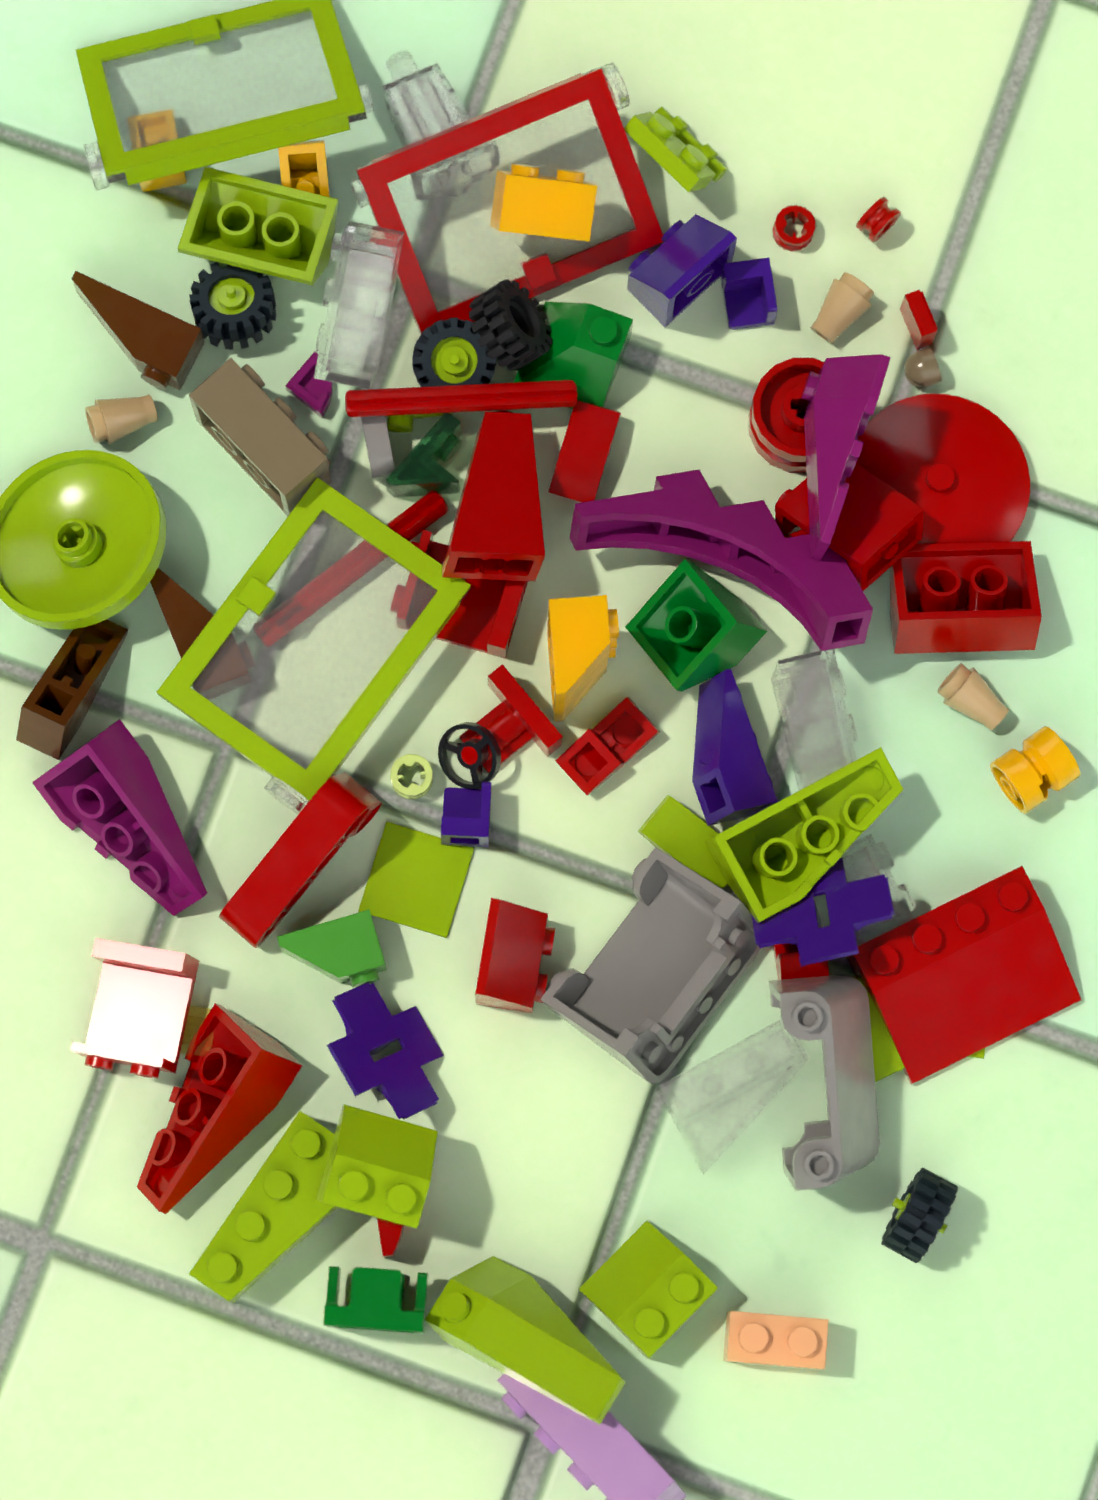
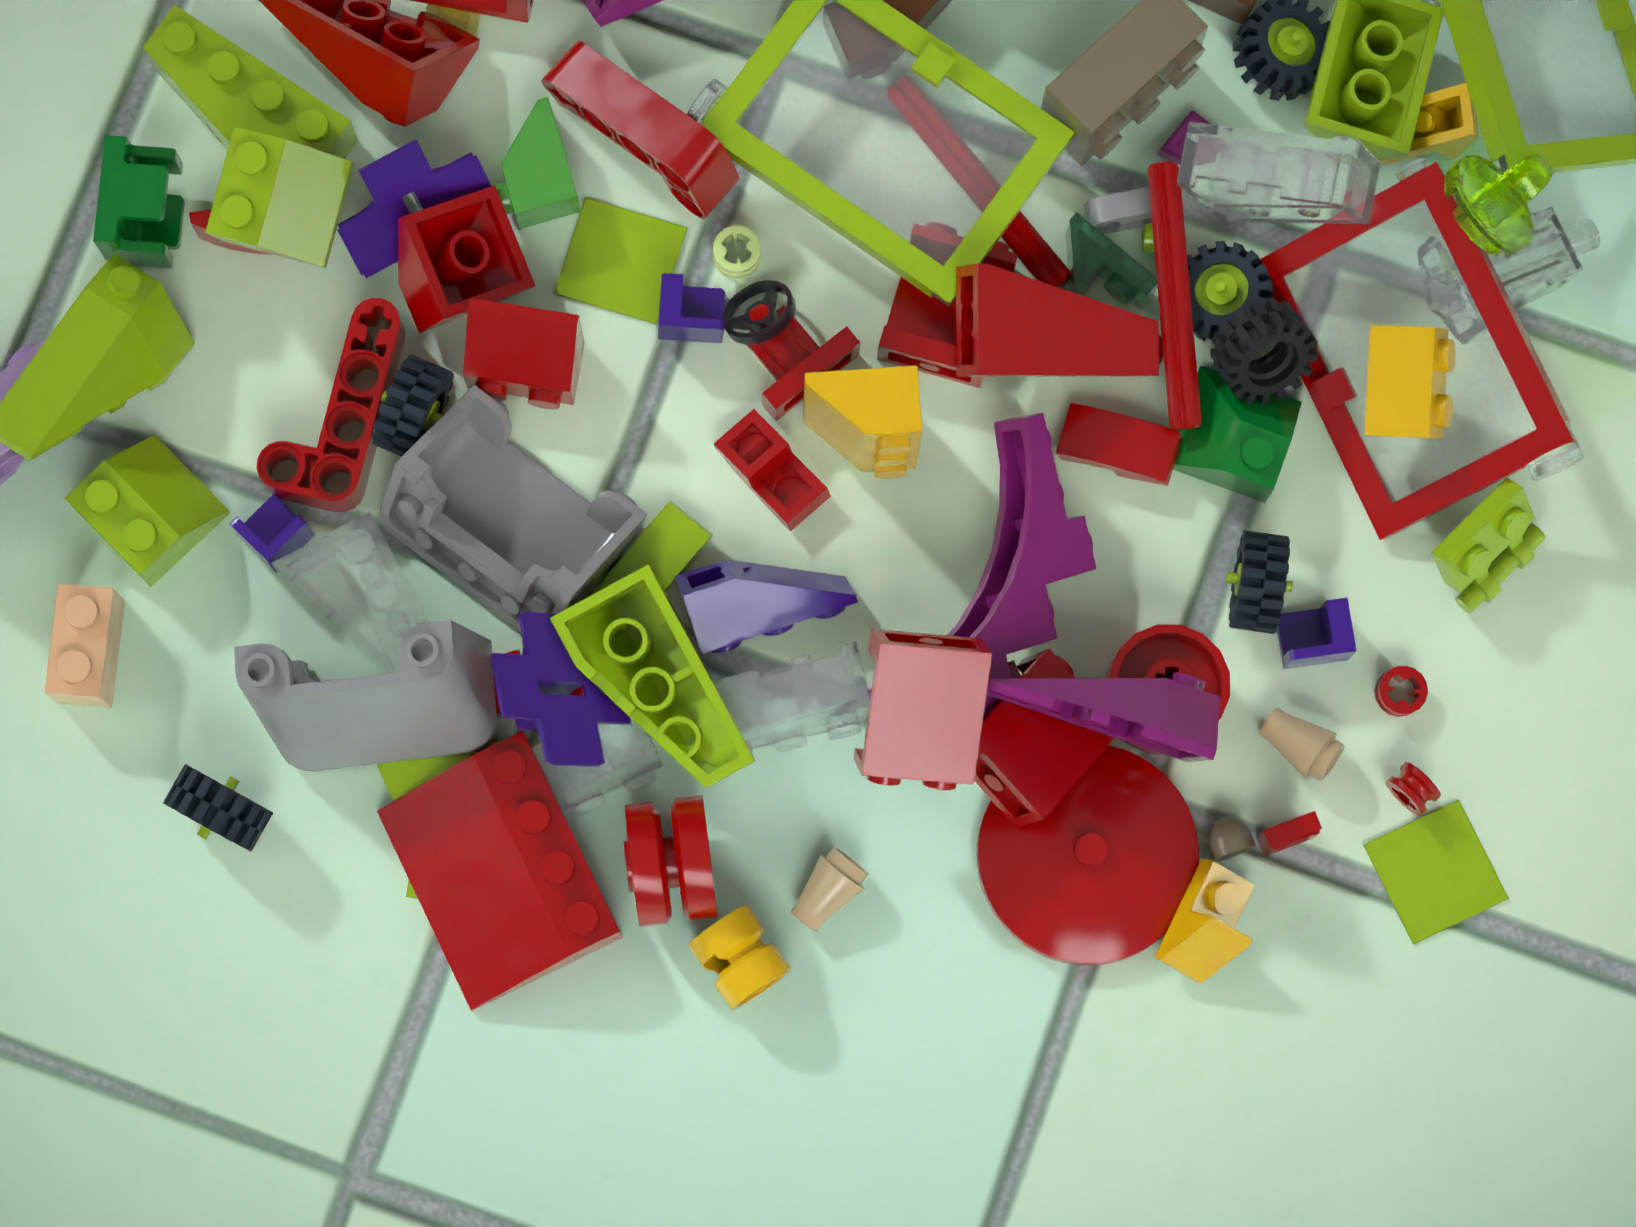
camera: 90 degrees right, 0 degrees up
green slope [625,559,767,692] -> none
dark purple slope [627,214,737,327] -> none
red slope [890,541,1042,654] -> none
none -> dark purple panel [229,494,315,573]
none -> red beam [256,298,405,512]
none -> black wheel [372,354,454,457]
none -> red slope [398,185,536,333]
none -> red wheel [623,795,718,927]
none -> panel [853,629,993,790]
none -> yellow slope [1154,858,1255,983]
none -> black wheel [1225,530,1293,634]
none -> lime piece [1363,800,1509,944]
none -> clear neon green tile [1444,153,1554,258]

